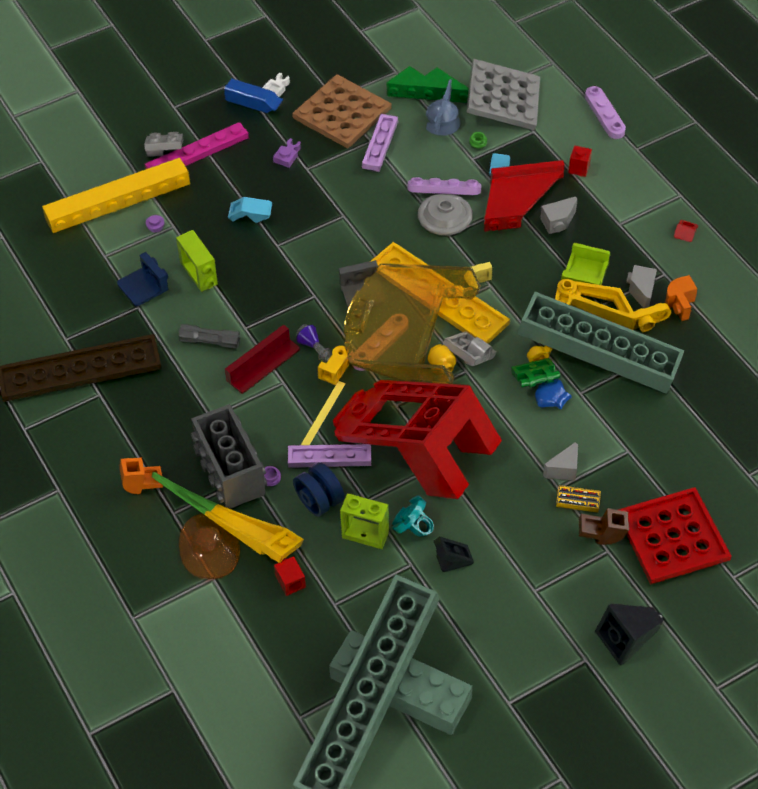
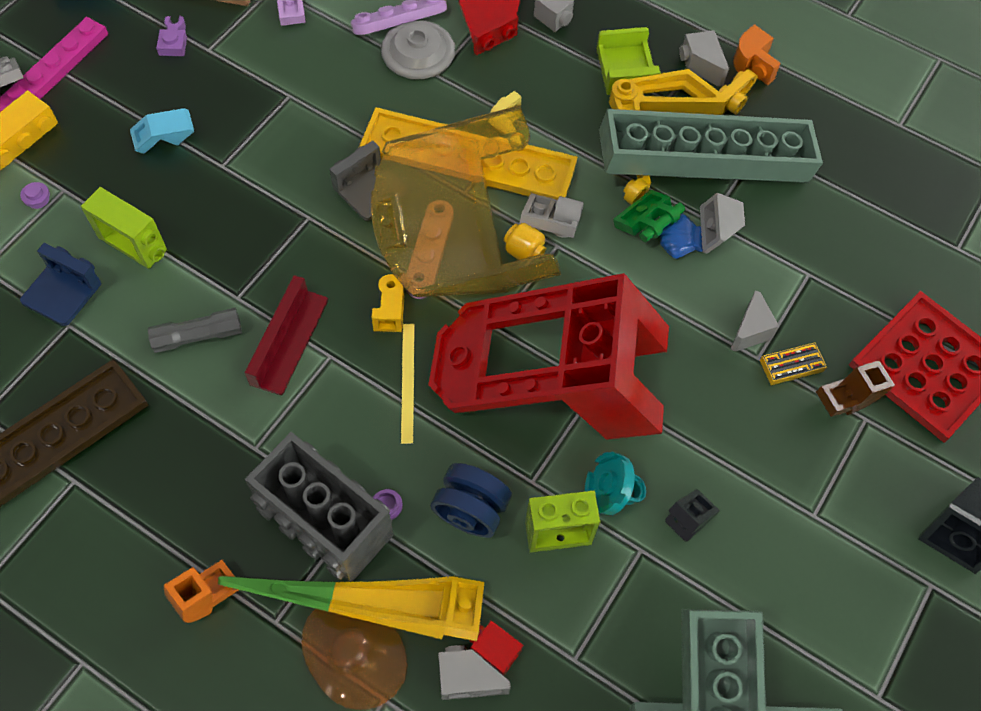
camera: 30 degrees left, 10 degrees up
lavender plate [288,444,371,467] -> none
piece [296,324,332,362] -> none
none -> light grey slope [439,645,510,700]
none -> light grey slope [700,193,745,254]

